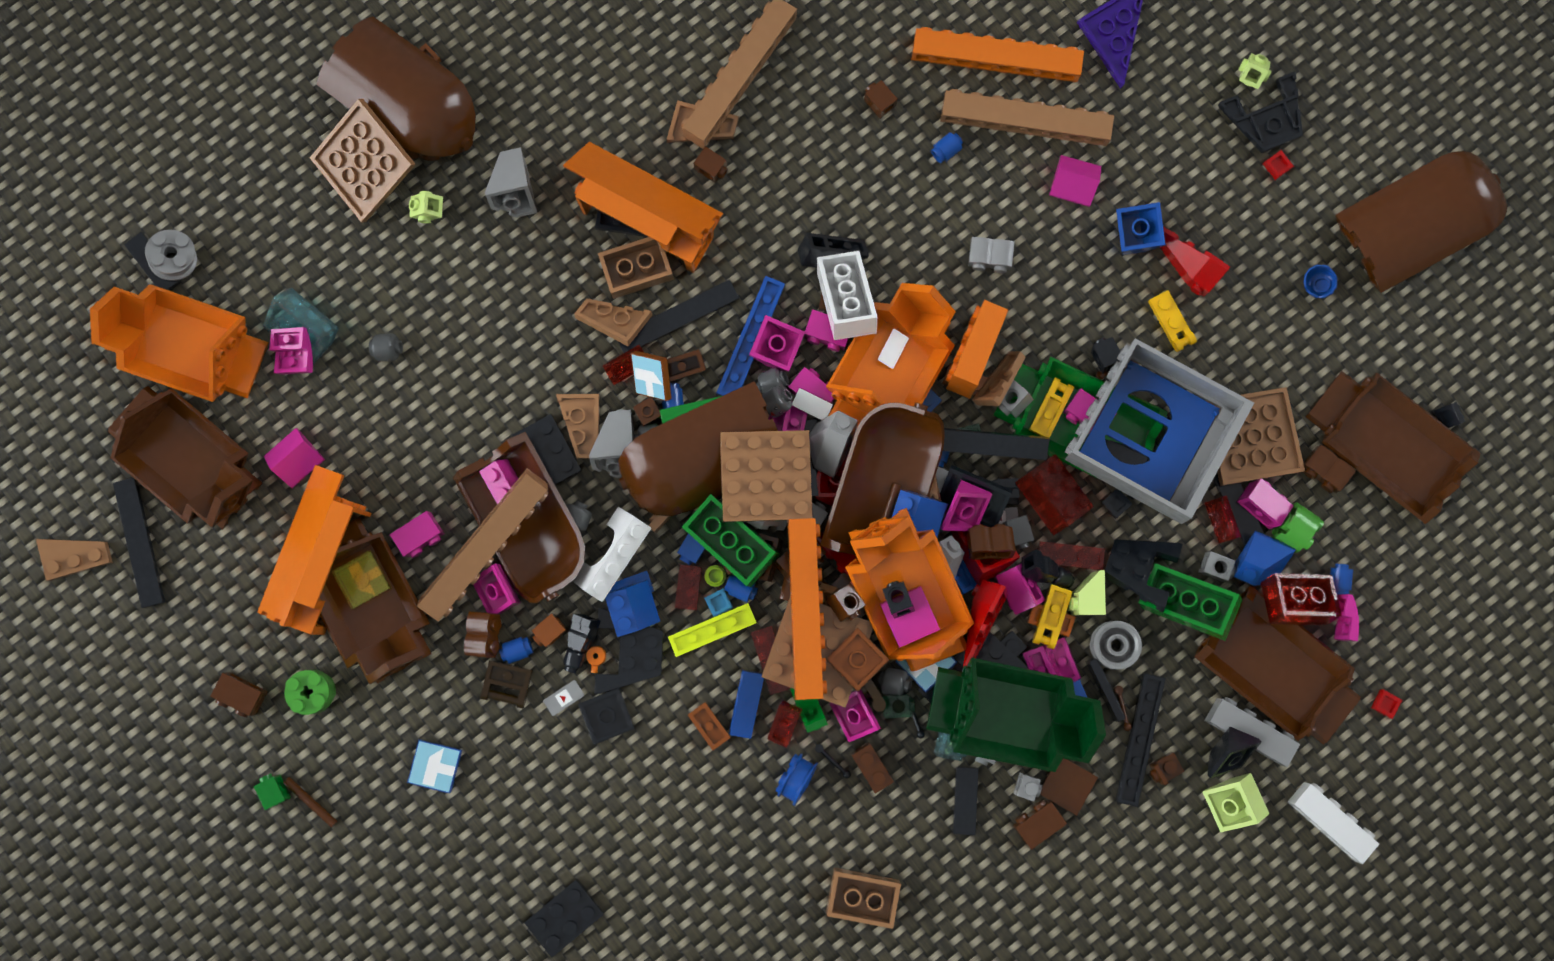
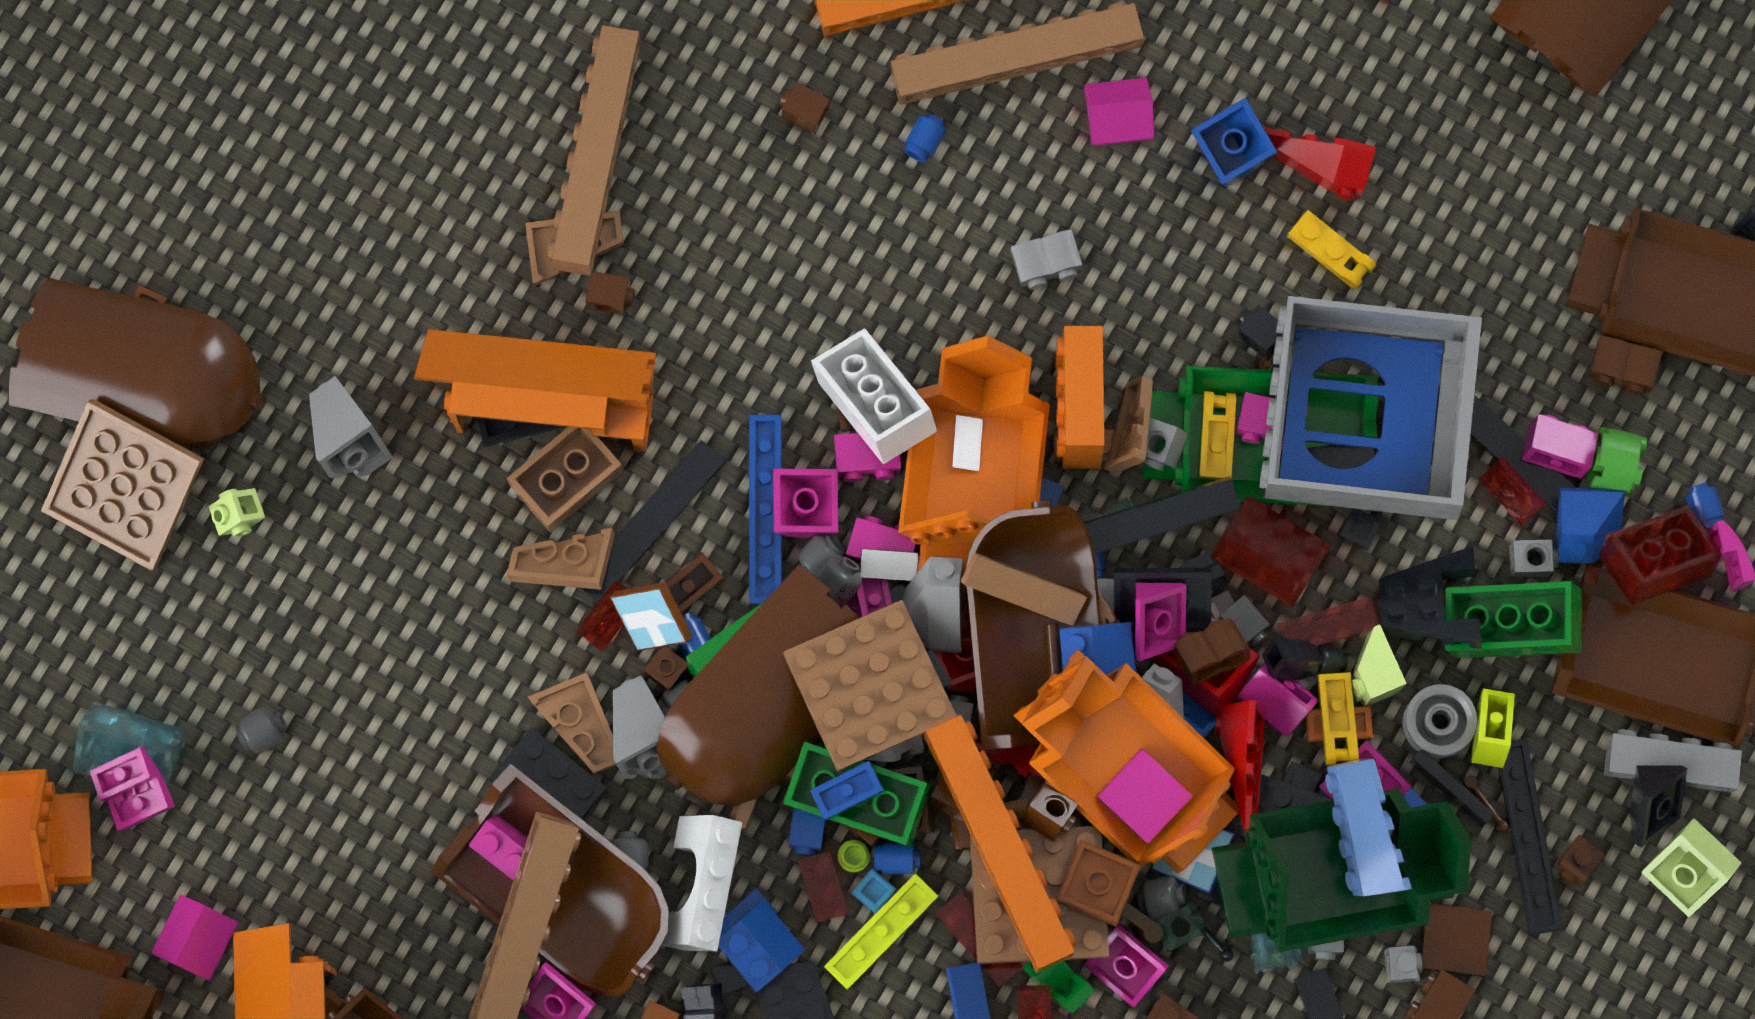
camera: 25 degrees left, 5 degrees down
dark pink brick [390,511,445,558] -> none
black slope [798,233,869,268] -> none
black brick [882,581,915,619] -> none
medium nougat plate [1205,387,1305,486] -> none
blue hair [1303,265,1338,299] -> none
none -> blue plate [810,761,885,821]
none -> medium nougat tile [961,552,1087,626]
none -> medium blue wedge [1325,758,1412,896]
none -> neon yellow brick [1471,688,1515,768]

